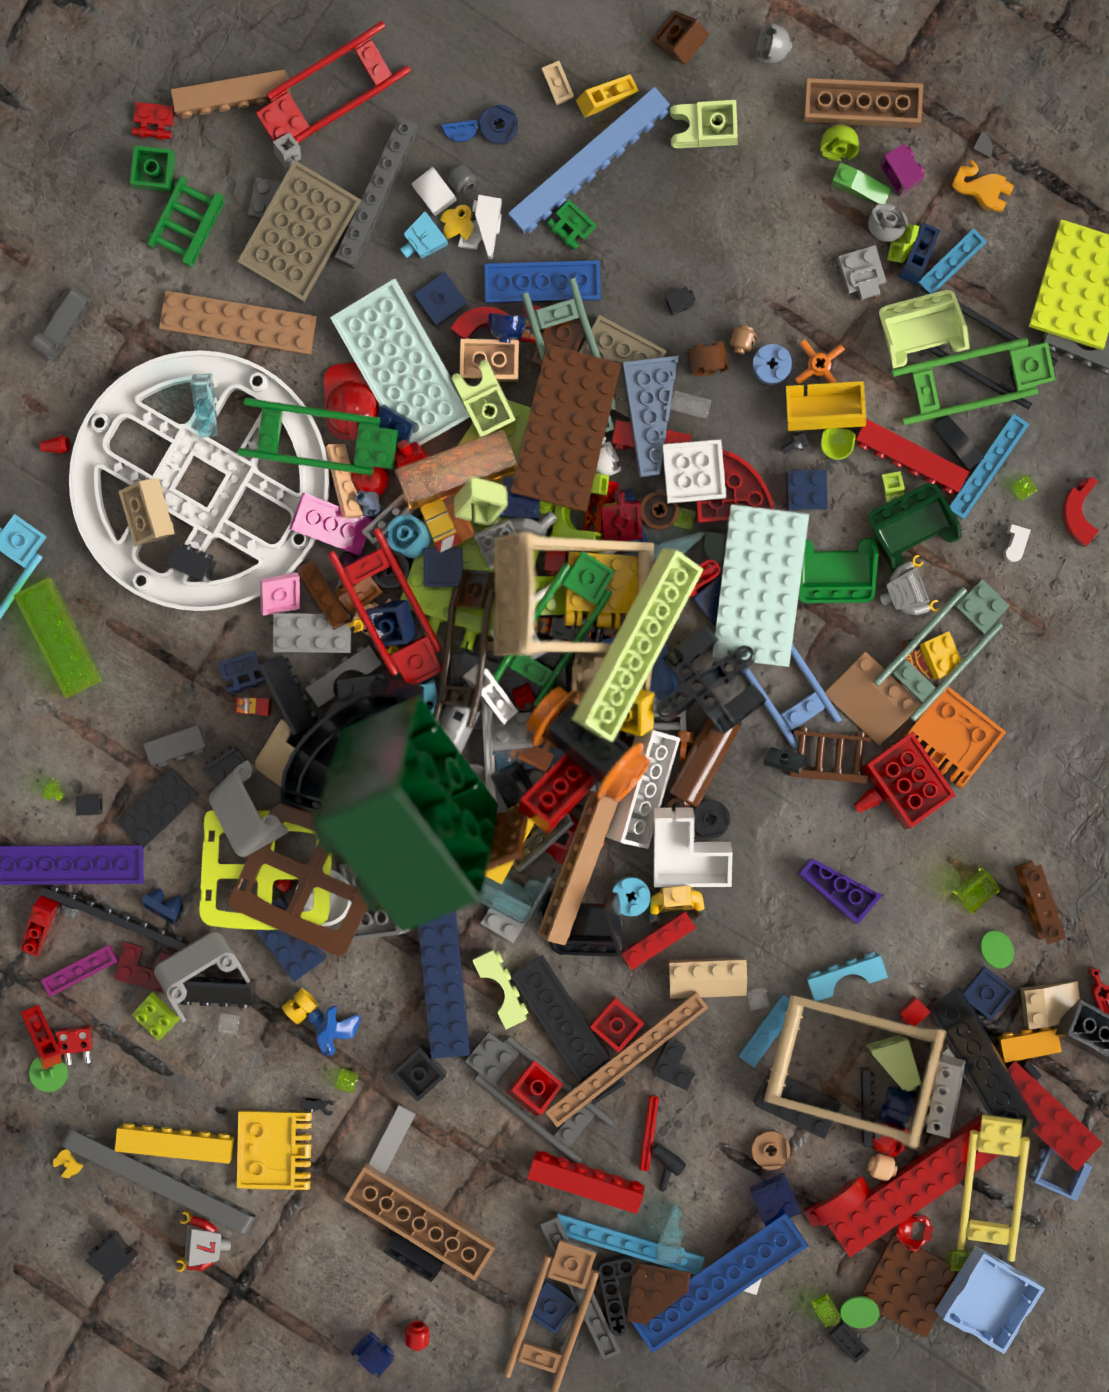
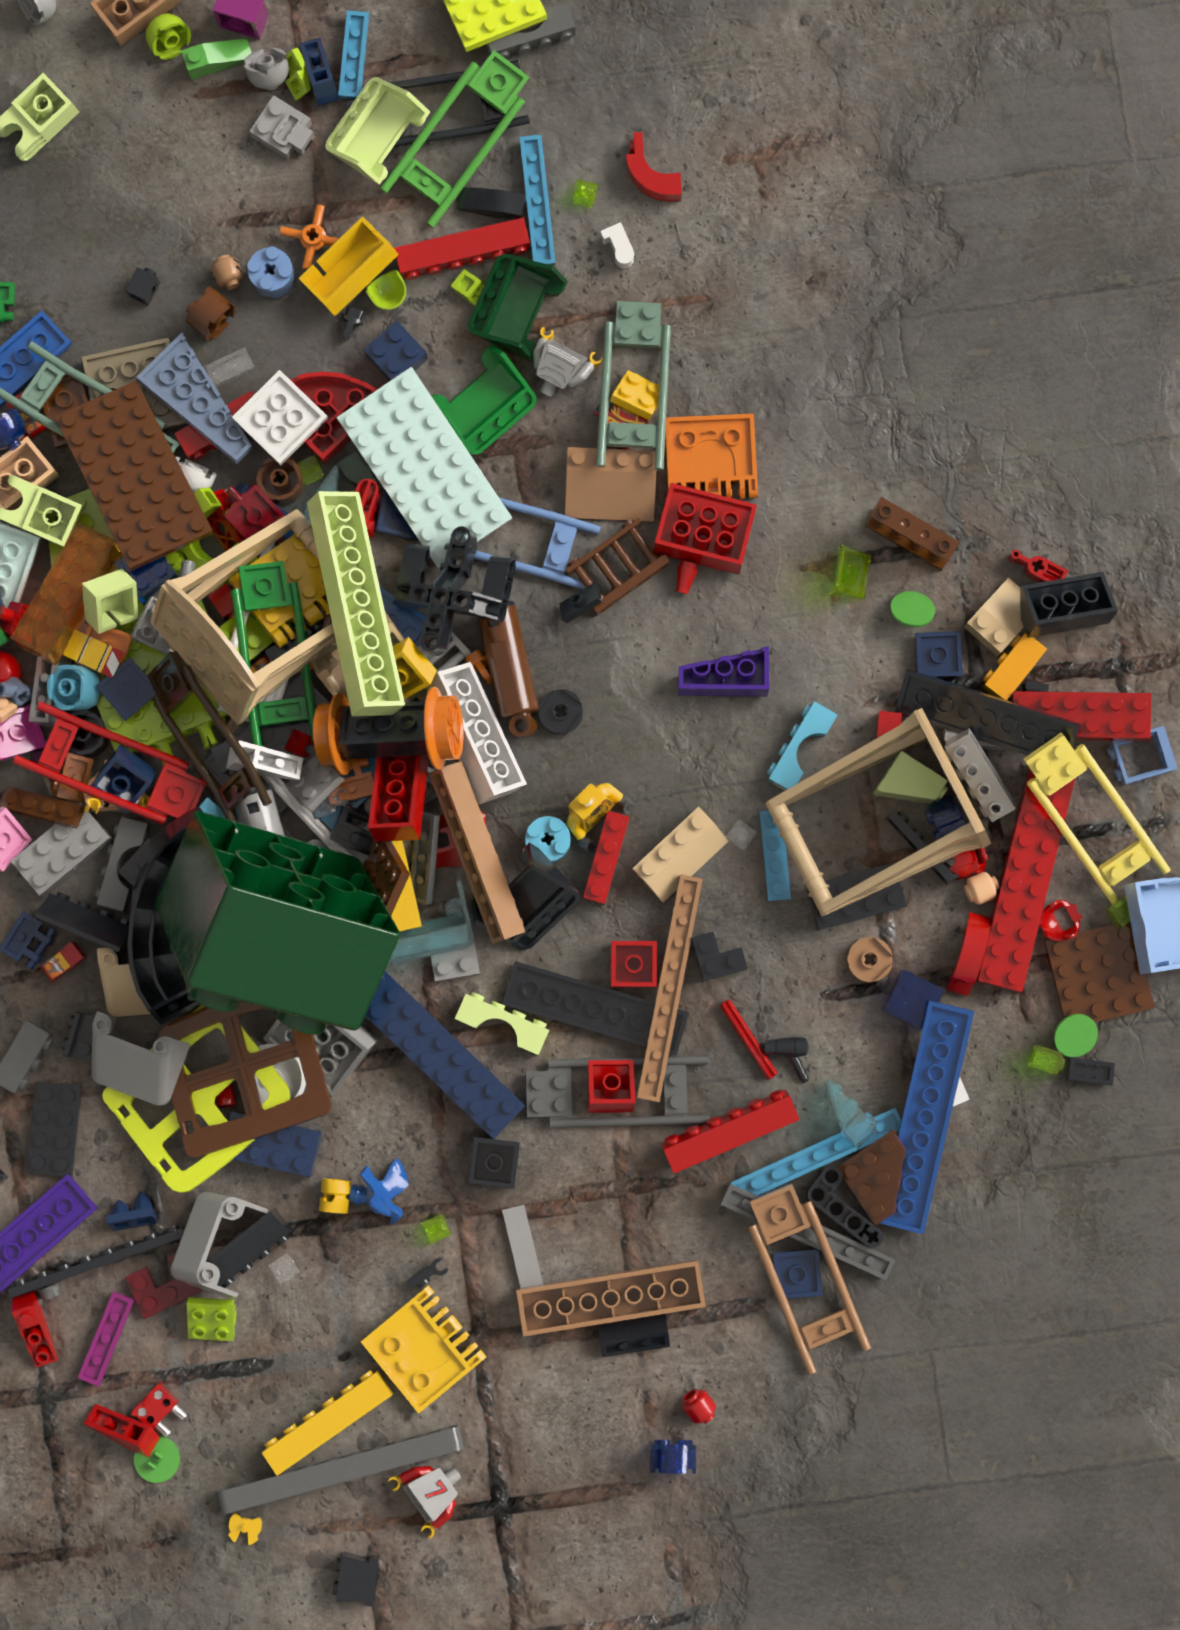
camera: 45 degrees left, 5 degrees down
white piece [653,808,732,887] -> none

